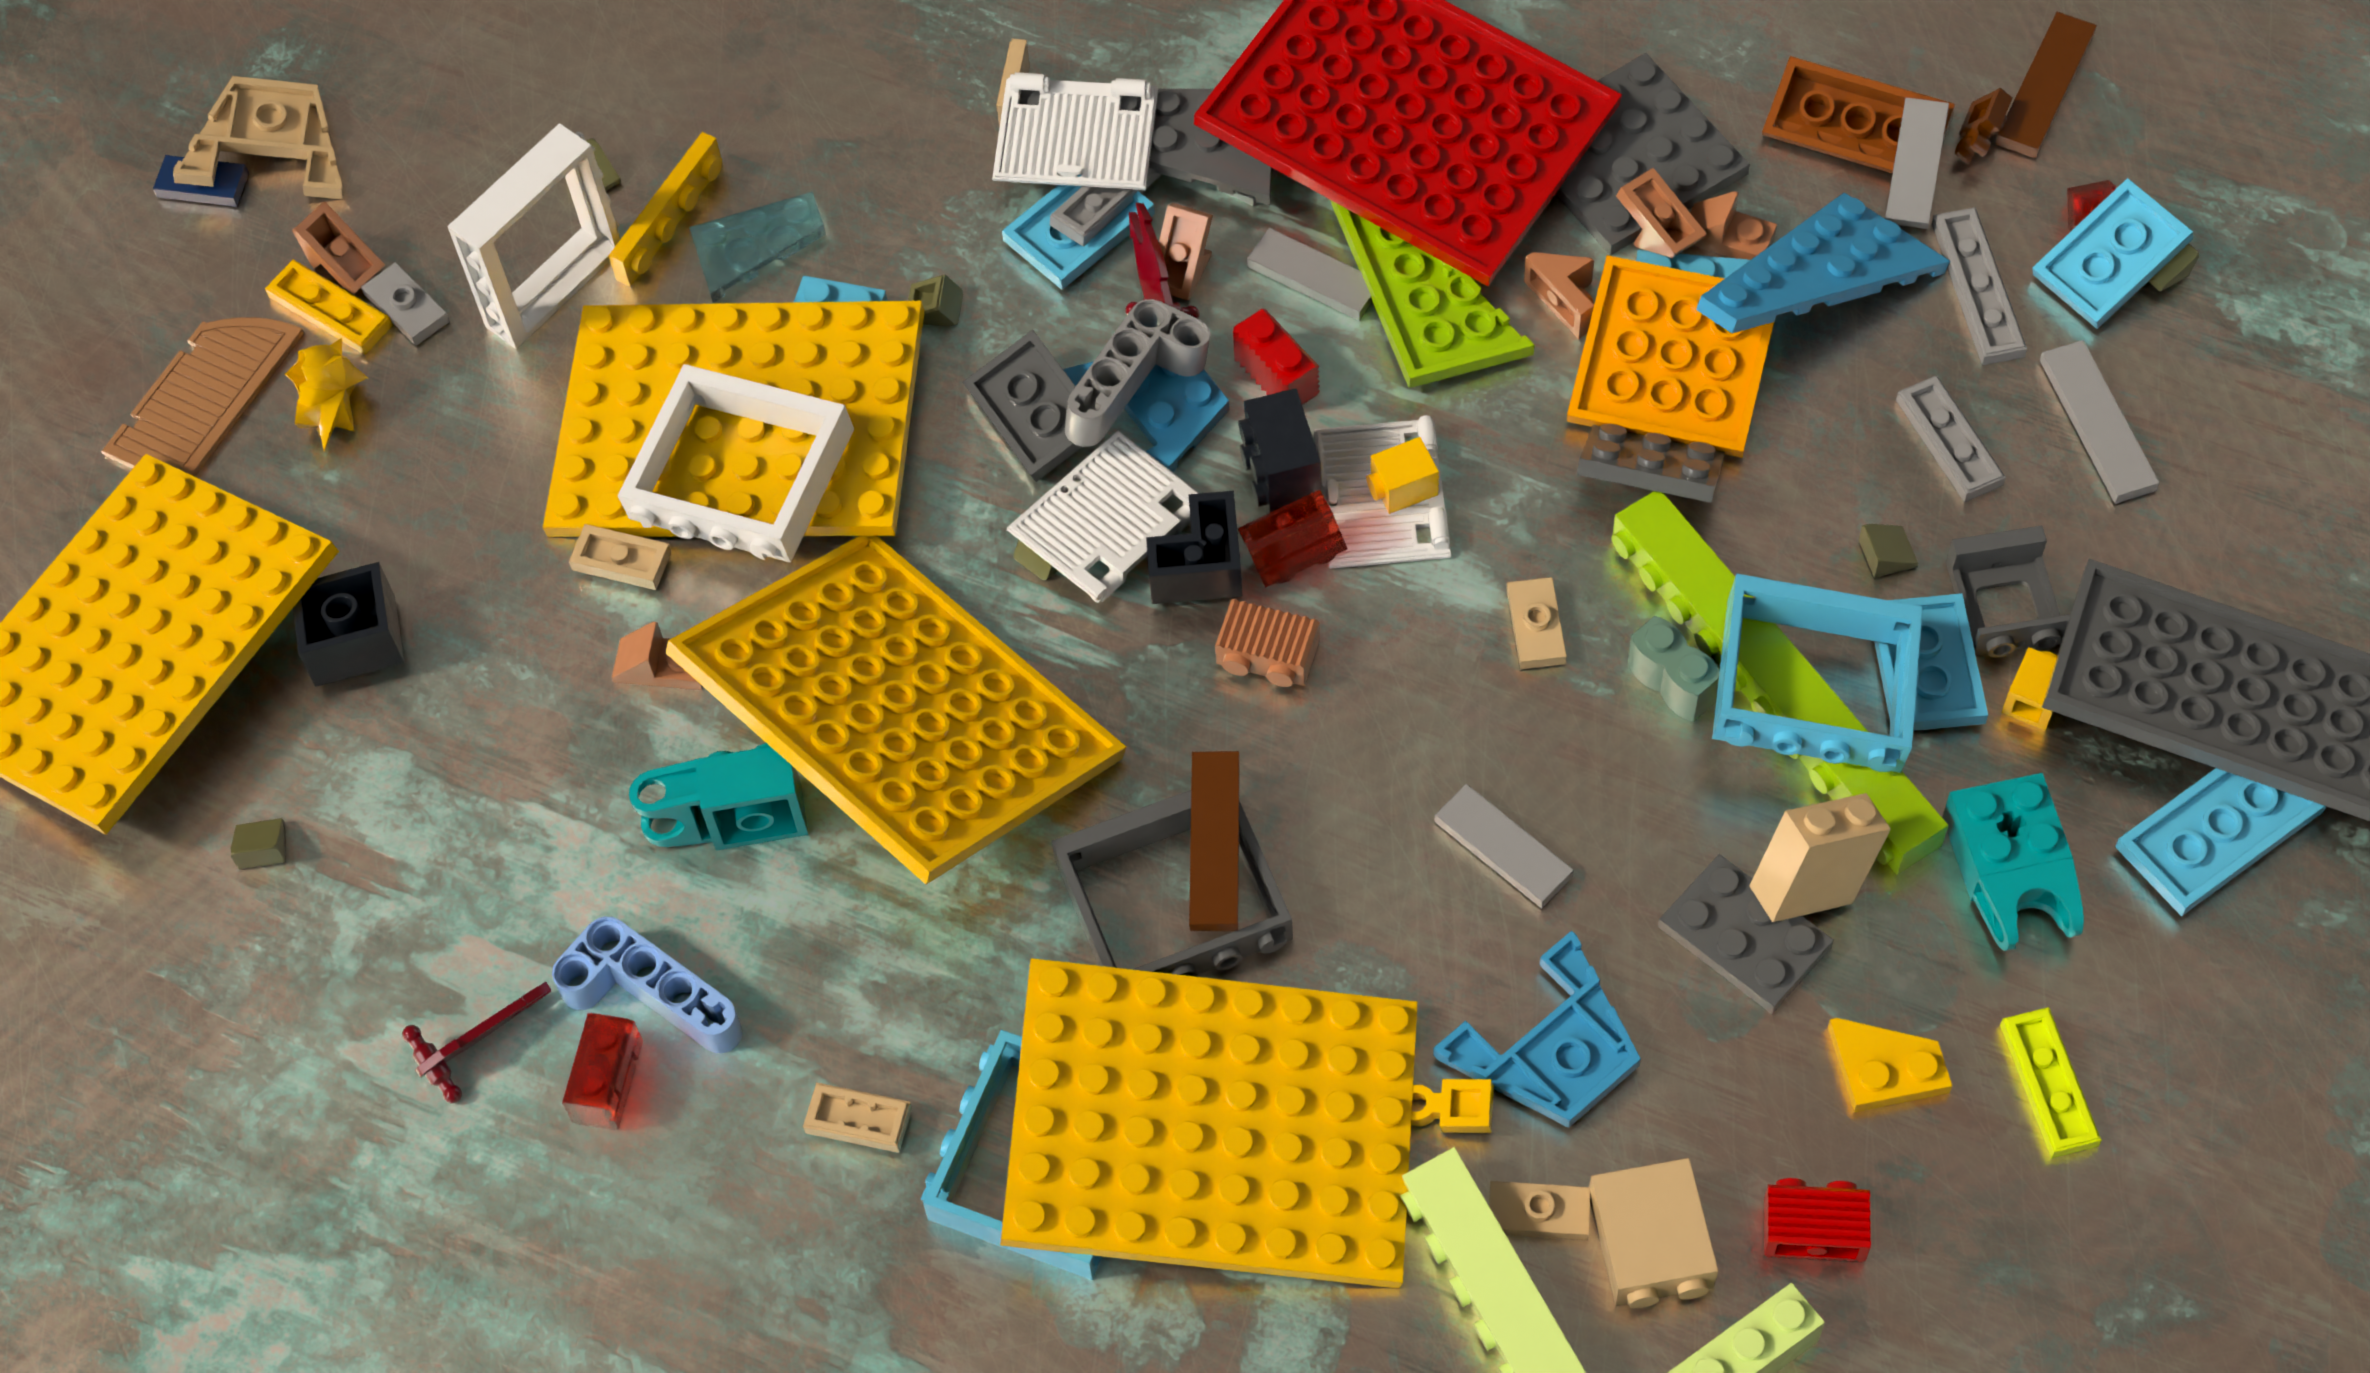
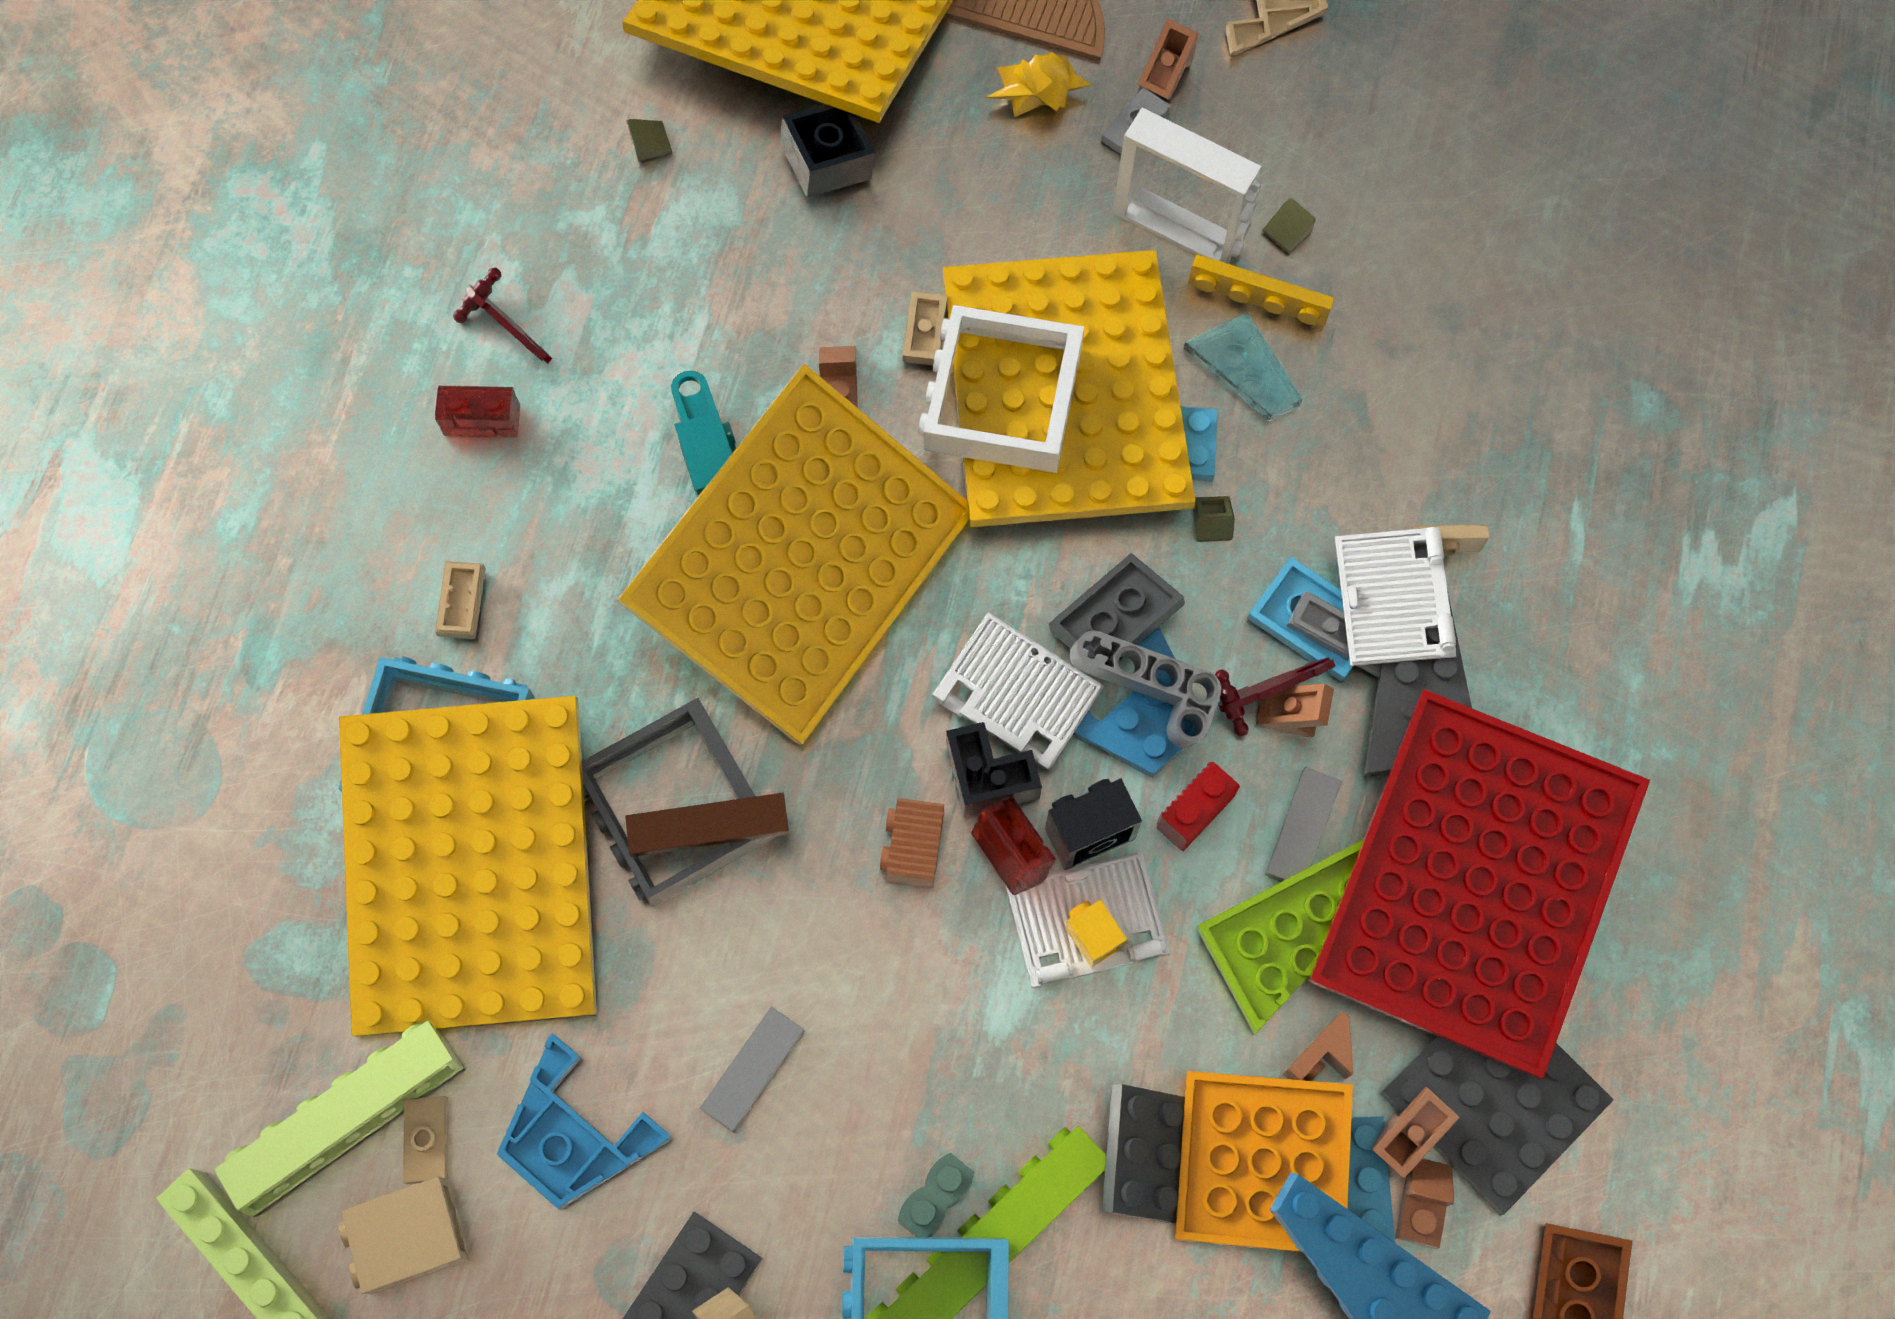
camera: 75 degrees right, 10 degrees up
yellow tile [265,259,393,355] -> none
light blue beam [552,916,743,1053] -> none
yellow plate [1411,1079,1494,1133] -> none
tan plate [1506,577,1567,670] -> none

